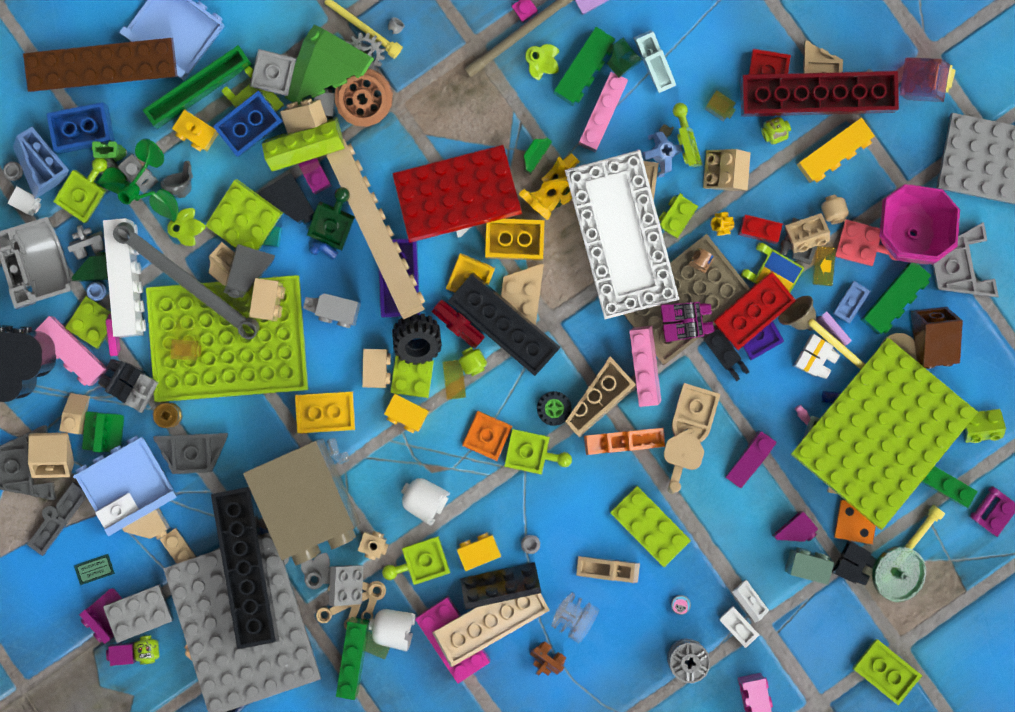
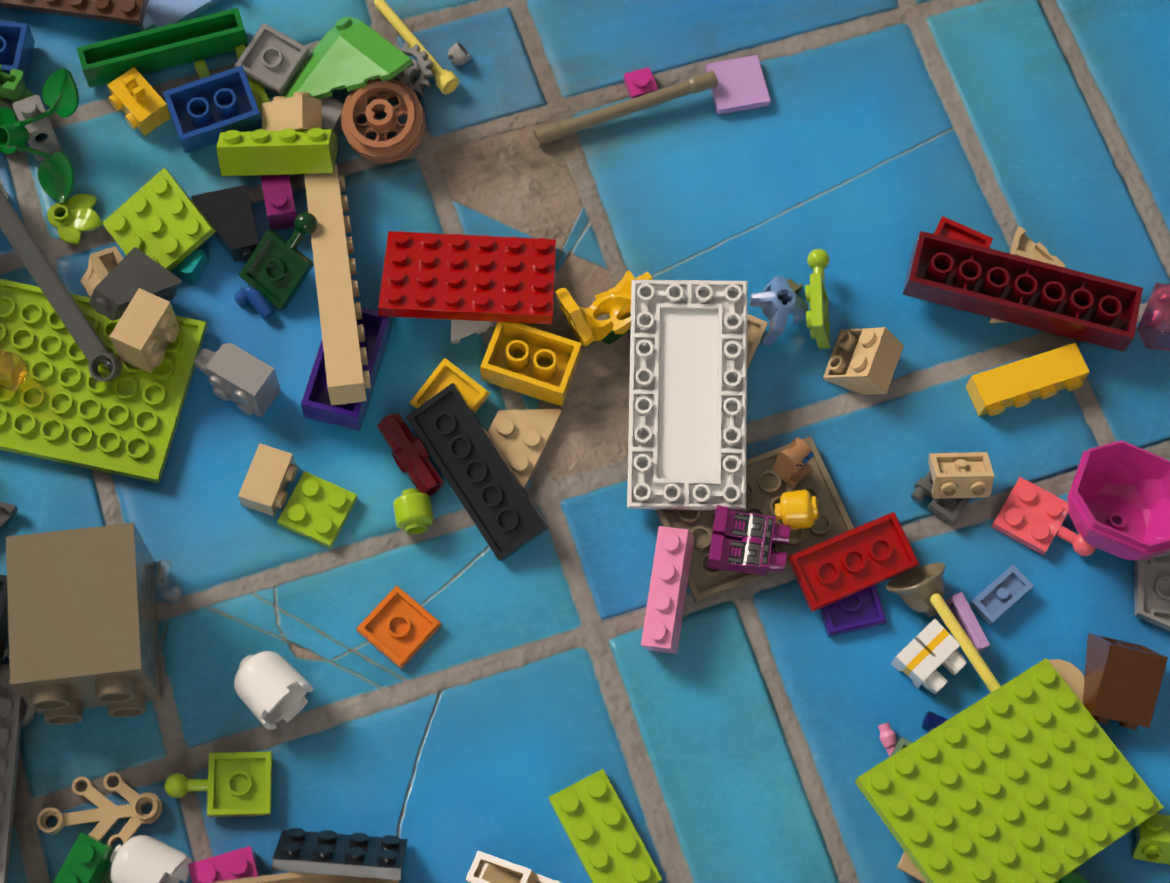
camera: 10 degrees right, 20 degrees down
dark grey hat [160,161,193,198] -> none
yellow plate [295,392,355,434] -> none
light grey plate [301,553,331,589] -> none
light grey plate [327,565,364,606] -> none
tan brick [358,531,389,560] -> none
yellow brick [384,394,429,433] -> none
black tyre [392,313,442,365] -> none
clear yellow tile [443,360,466,400] -> none
yellow brick [457,532,501,571] -> none
lime plate [504,429,572,475] -> none
light grey plate [521,535,540,554] -> none
green slope [523,138,552,175] -> none
lime plate [525,44,559,80] -> none
black wheel [537,391,572,426] -> none
green brick [554,27,615,106] -> none
tan wedge [565,356,636,438] -> none
bright pink brick [578,72,628,153] -> none
orange slope [584,428,665,455] -> none
dark green slope [606,37,642,78] -> none
light aqua slope [633,30,676,93] -> none
lime bracket [659,193,698,239] -> none
tan plate [664,383,721,494] -> none
black hinge [703,328,750,382] -> none
clear yellow brick [705,90,736,121] -> none
yellow gear [711,212,735,236] -> none
magenta slope [725,431,777,488] -> none
red brick [738,214,783,244] -> none
flag [741,243,804,293] -> none
lime head [761,117,791,145] -> none
clear yellow tile [813,246,836,286] -> none
tan head [821,195,849,225] -> none
green brick [860,262,931,334] -> none
none -> yellow head [775,490,819,530]

